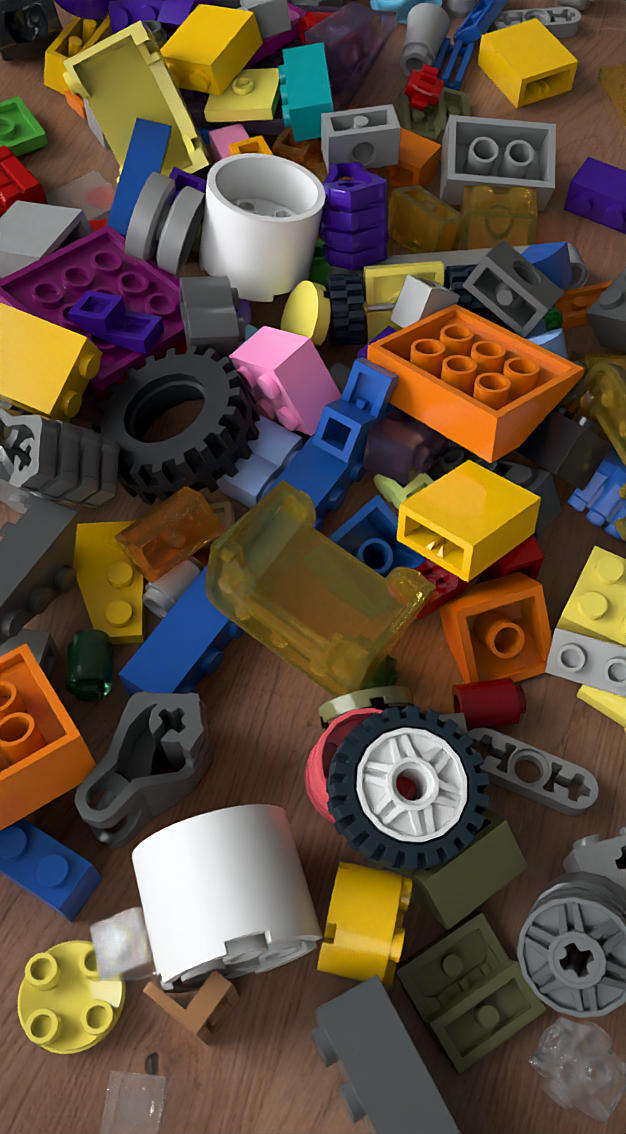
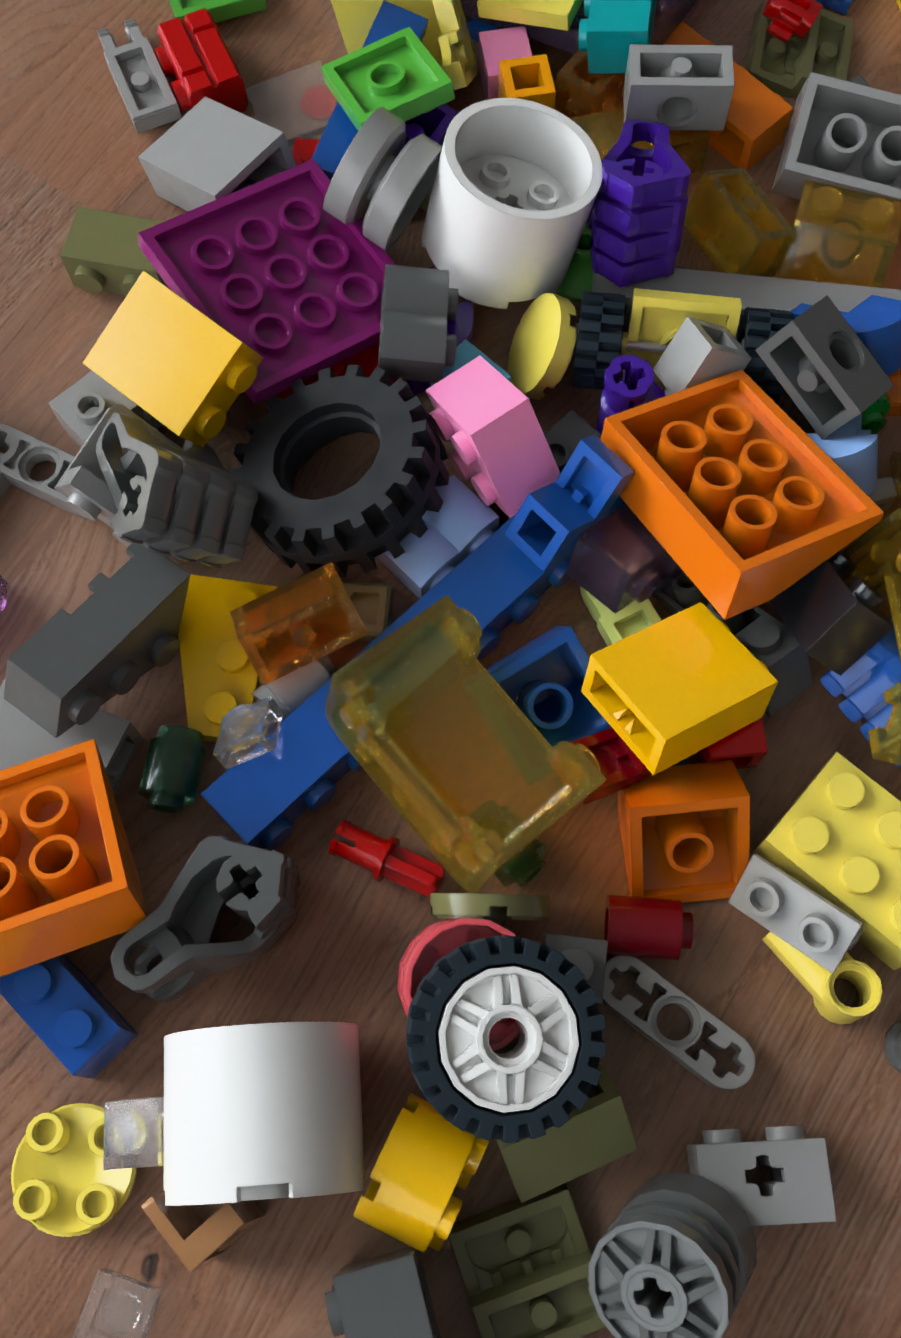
camera: 15 degrees right, 10 degrees up
dark purple slope [68,290,164,354] -> none
none -> clear plate [213,696,283,770]
none -> bright green plate [321,27,455,131]
none -> red axle [329,819,445,898]
none -> dark purple bush [600,355,654,418]

